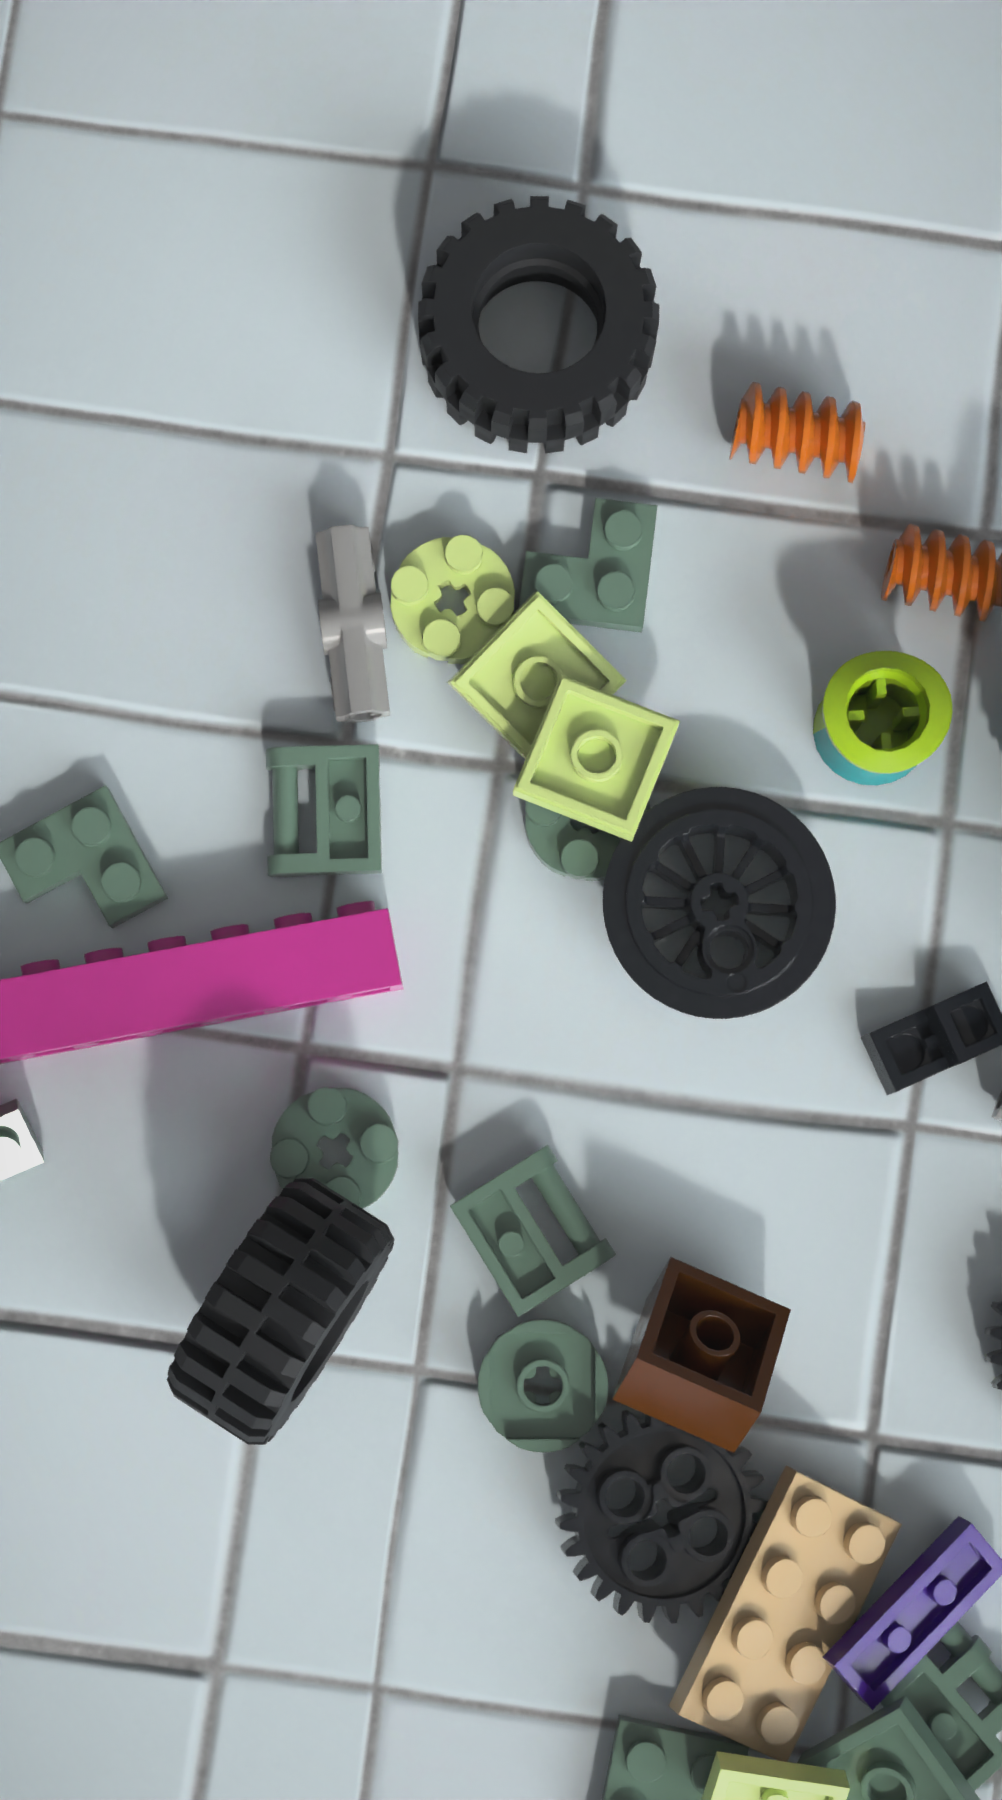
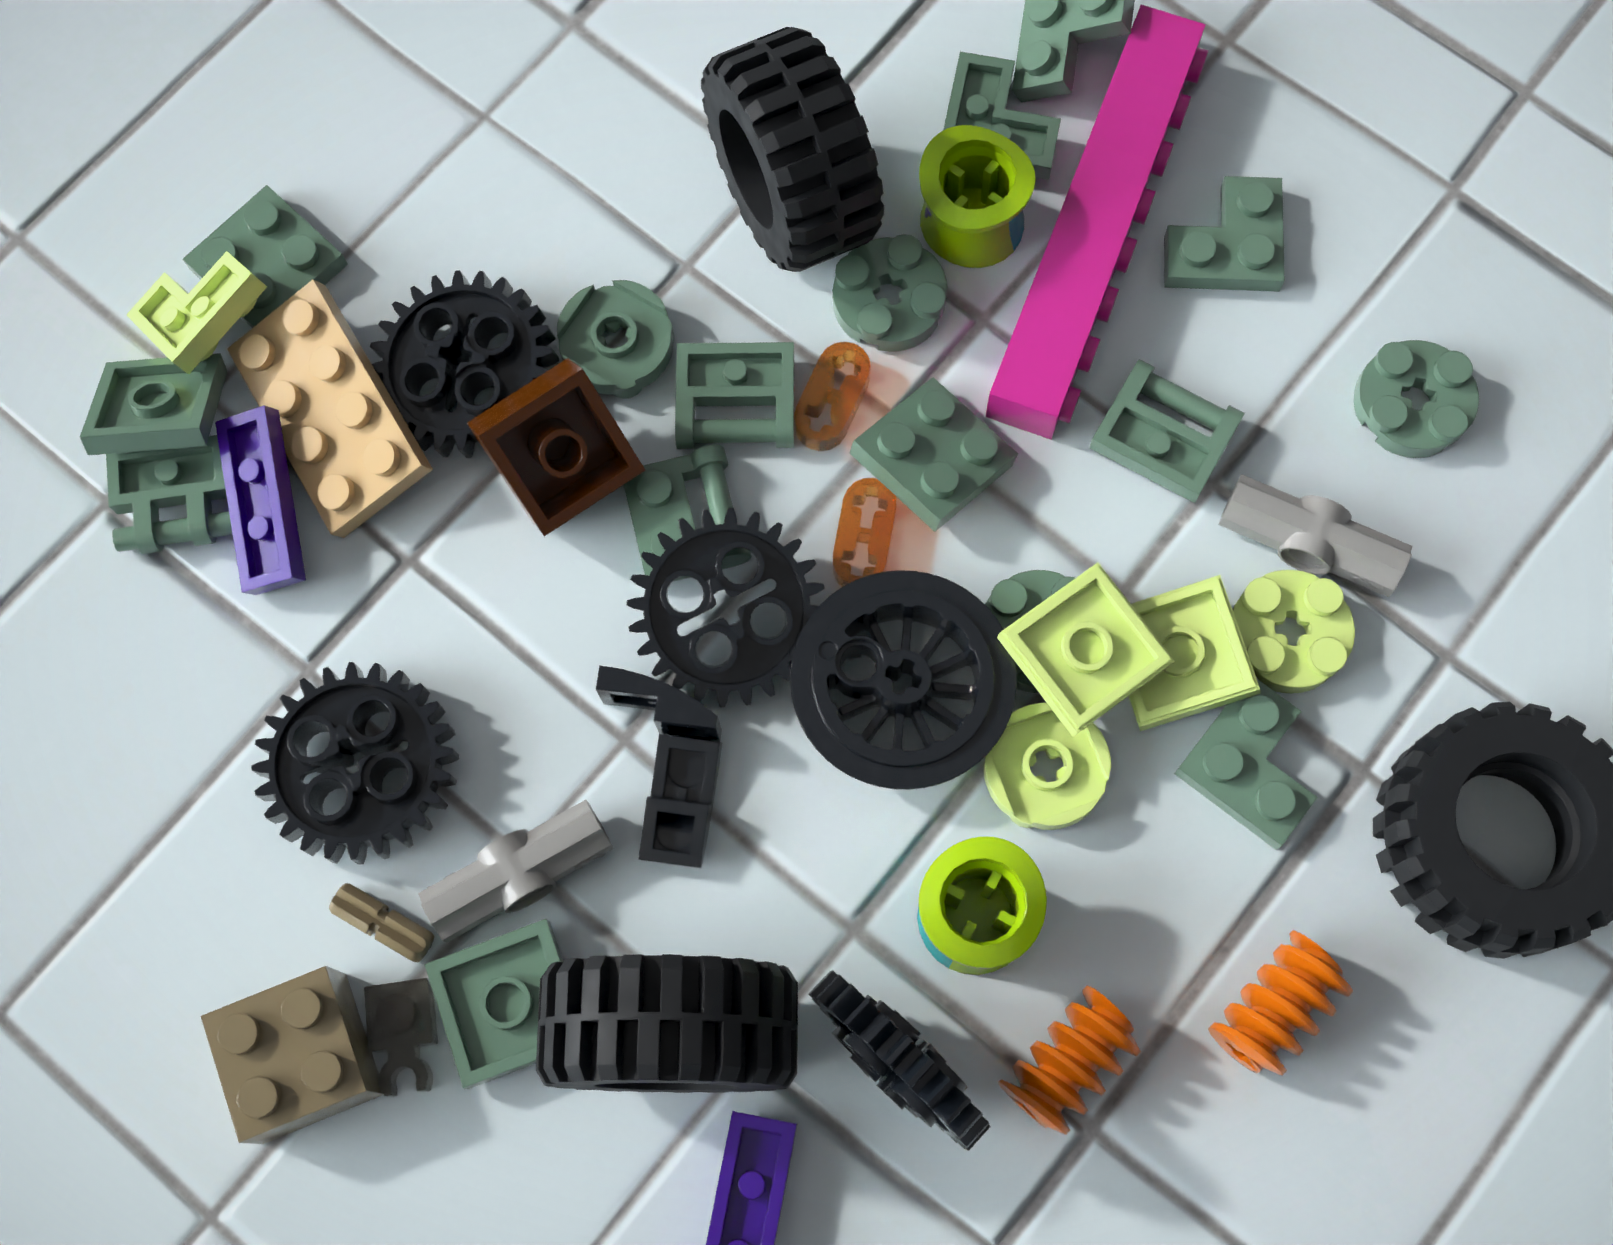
camera: 130 degrees right, 10 degrees down
none -> black slope [596,665,722,742]
none -> sand green plate [624,445,752,581]
none -> black gear [626,507,825,707]
none -> clear orange beam [794,342,871,451]
none -> clear orange beam [833,478,896,587]
none -> sand green plate [849,377,1018,532]
none -> lime hat [919,125,1036,268]
none -> sand green plate [943,51,1061,179]
none -> yellowish green plate [983,703,1111,830]
none -> sand green plate [1353,340,1479,458]

